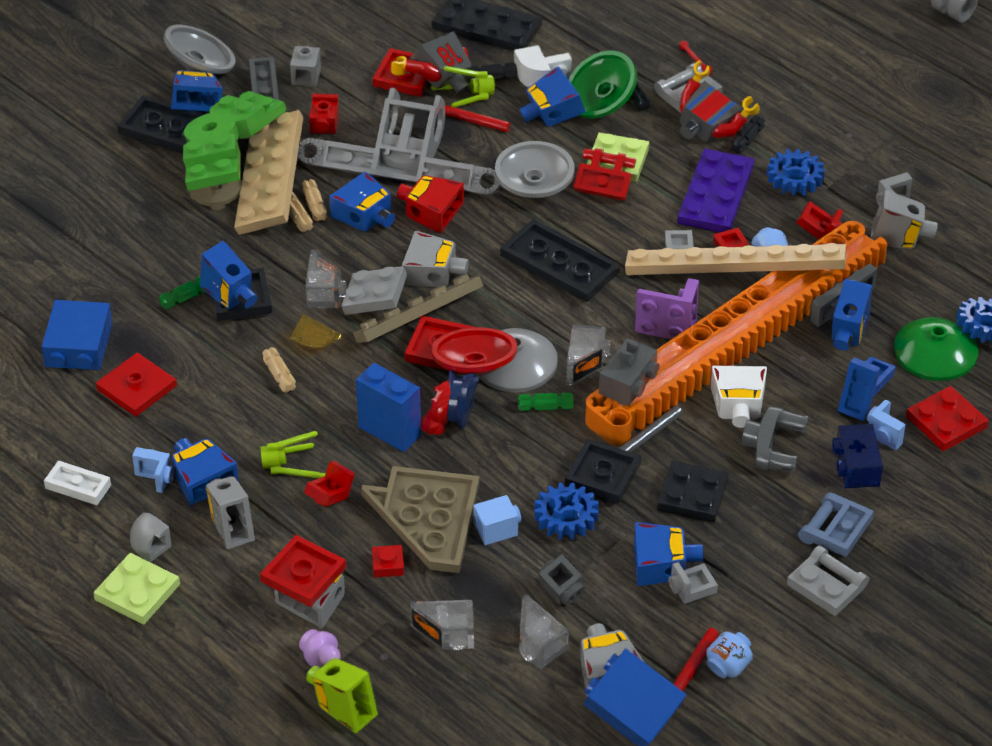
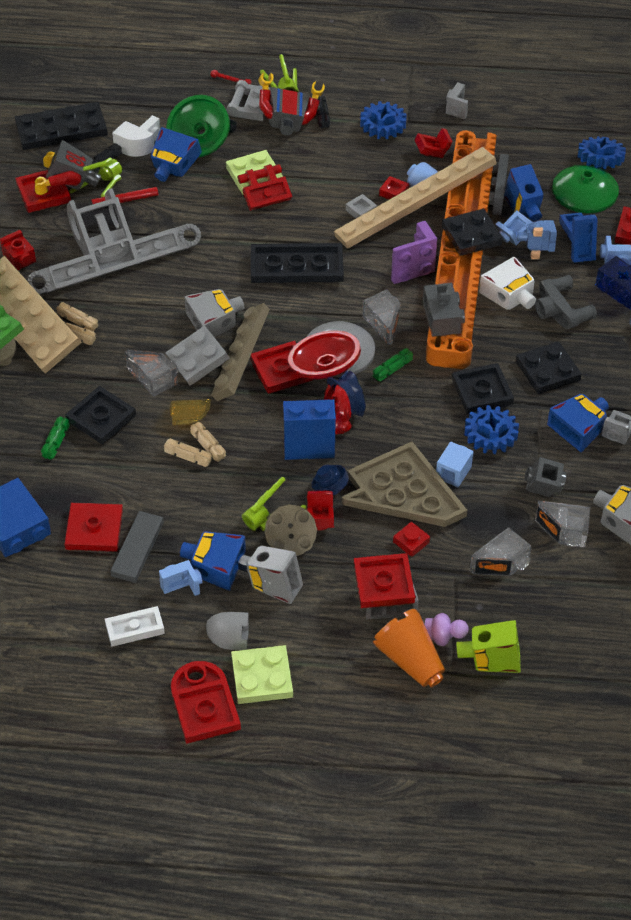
camera: 40 degrees left, 5 degrees up
blue torso [200,241,258,309] -> none
blue torso [329,172,395,231] -> none
red torso [397,175,464,233] -> none
light grey dish [495,141,574,198] -> none
dark grey bar [619,405,683,453] -> none
dark purple plate [677,149,755,233] -> none
light grey torso [871,190,938,249] -> none
none -> dark grey tile [110,511,164,583]
none -> red plate [171,661,241,744]
none -> tan axle [190,422,226,462]
none -> lime plant [260,54,299,92]
none -> dark tan plate [265,504,317,556]
none -> dark blue plate [311,465,349,495]
none -> orange cone [373,609,445,688]
none -> black plate [442,208,503,256]
none -> light blue bracket [495,210,533,246]
none -> medium blue piece [517,220,557,260]

